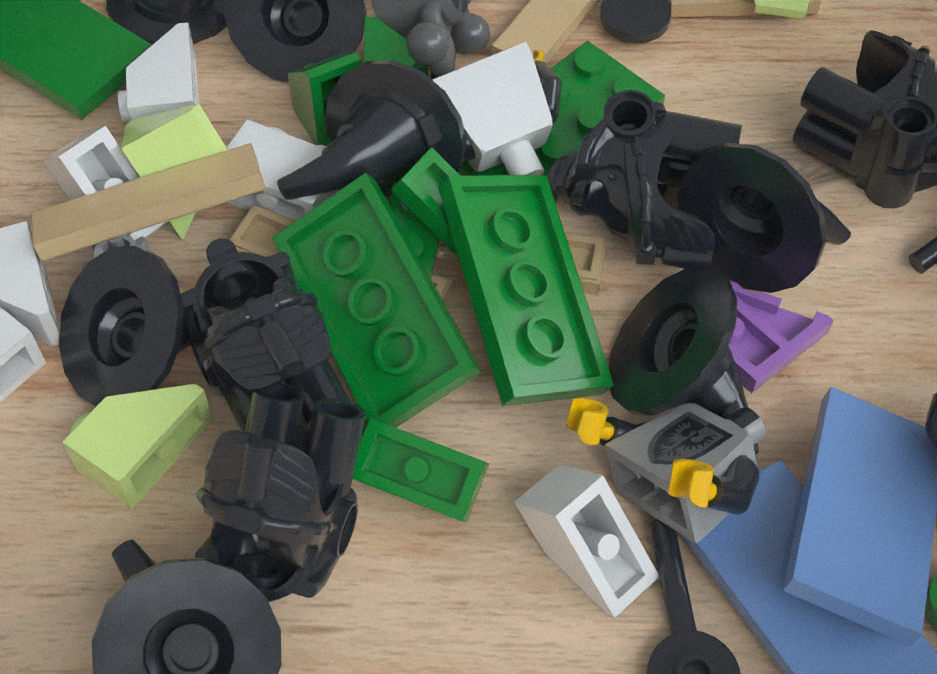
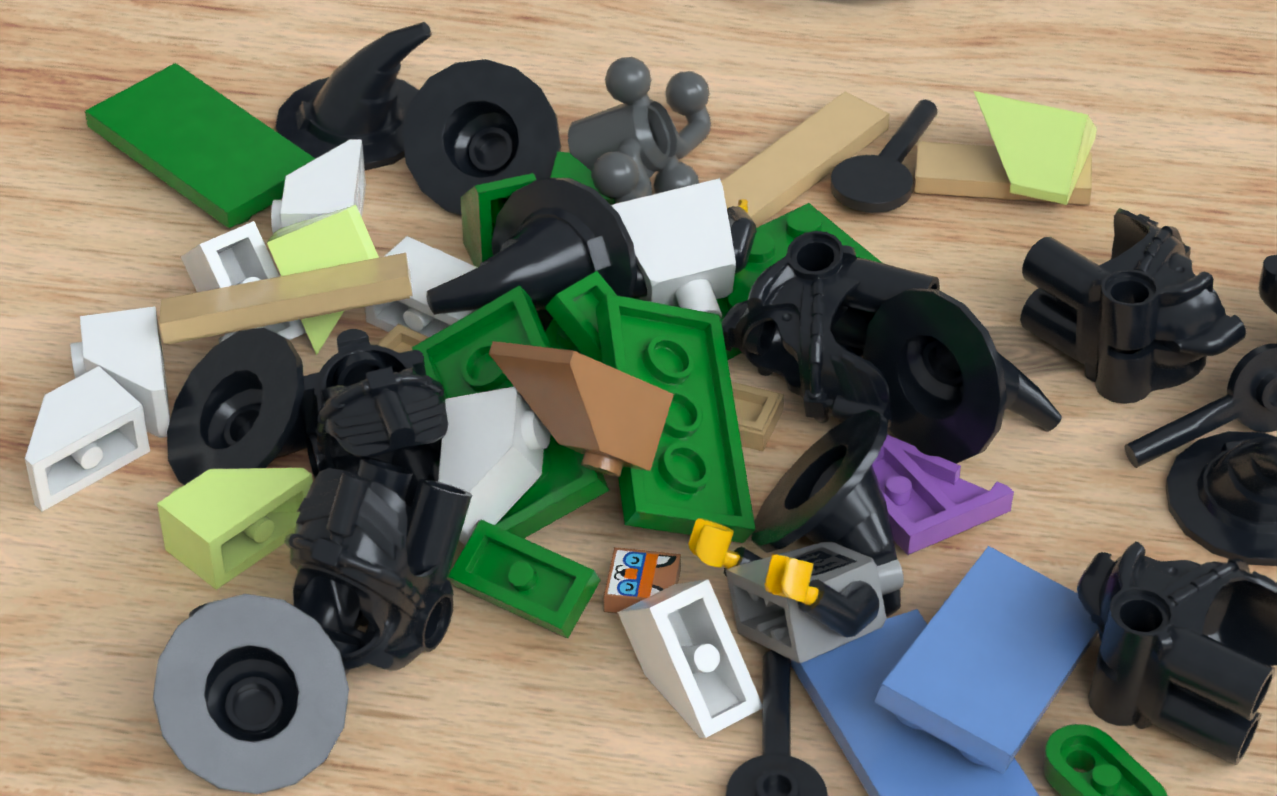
camera: 10 degrees right, 15 degrees down
none -> white slope [438,387,550,545]
none -> medium nougat slope [489,341,674,477]
none -> tile [604,547,681,614]

